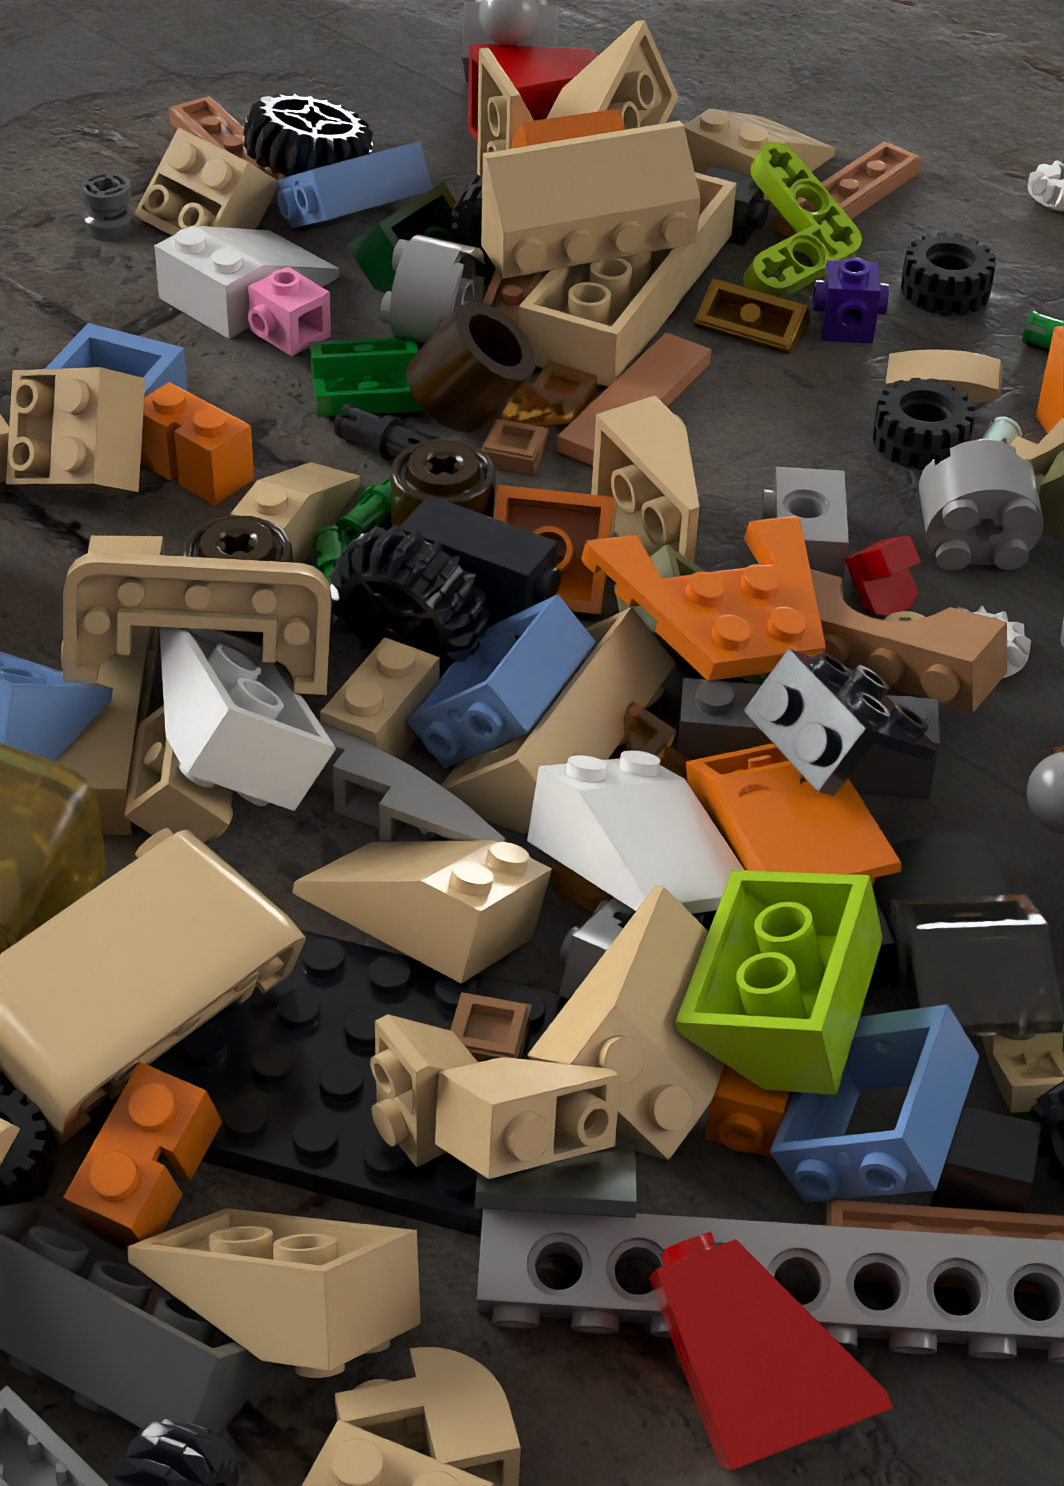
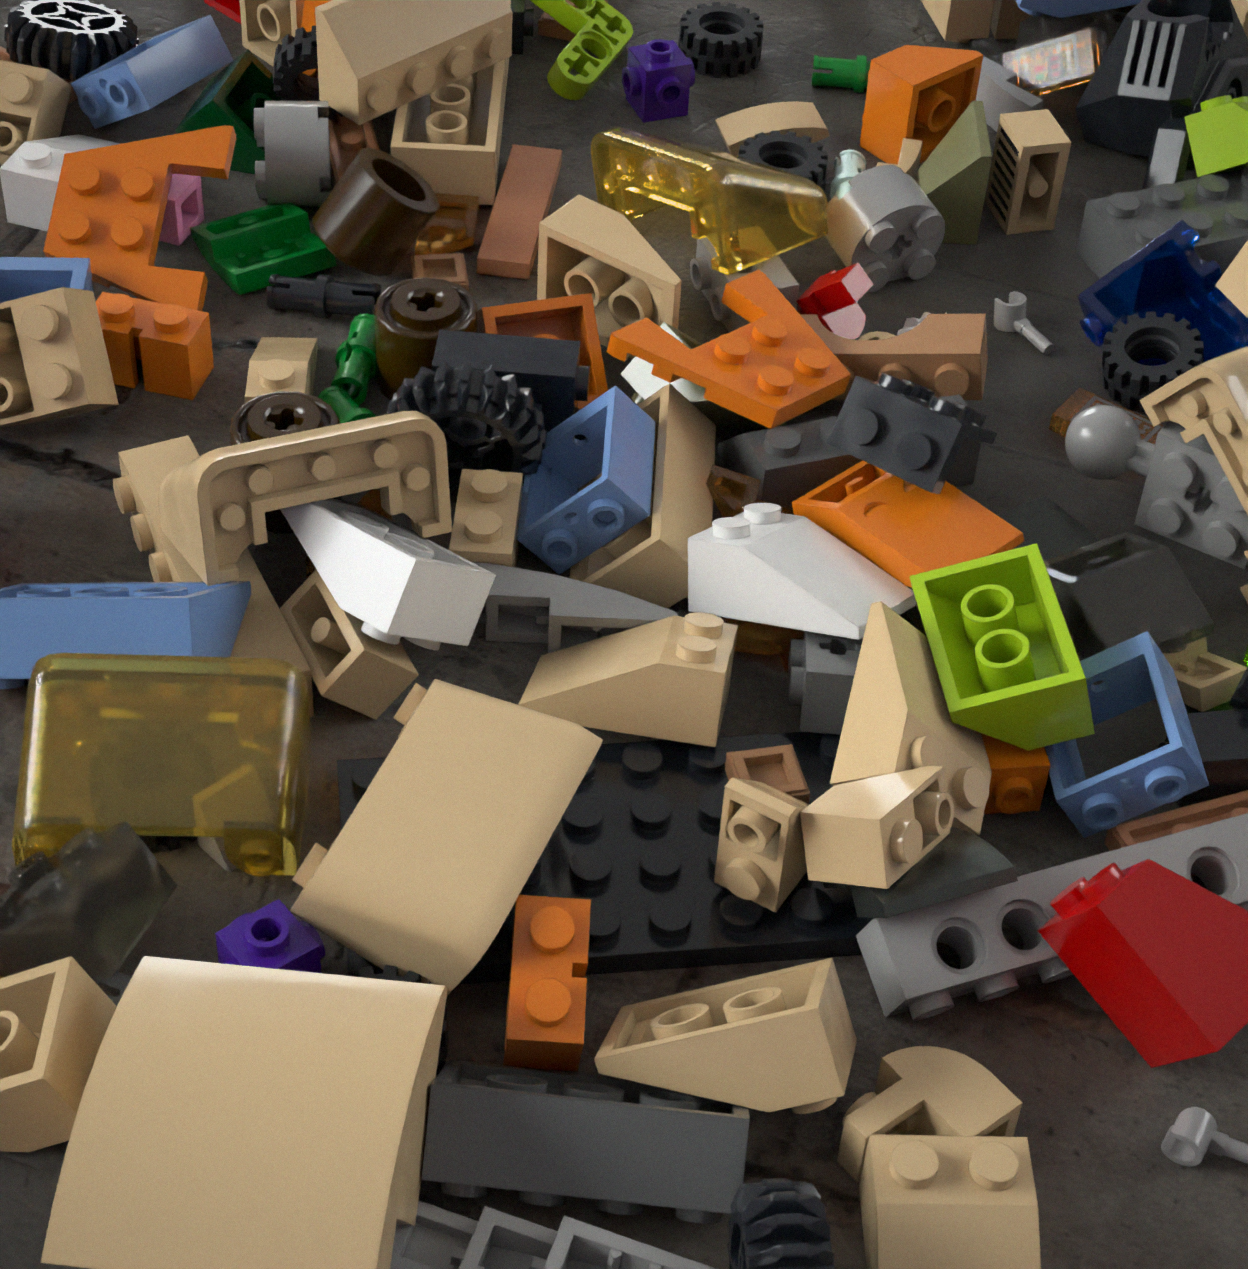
camera: 25 degrees left, 0 degrees up
pearl gold slope [694,278,811,354] -> none
none -> orange wing [43,125,236,311]
none -> clear yellow windscreen [591,127,828,275]

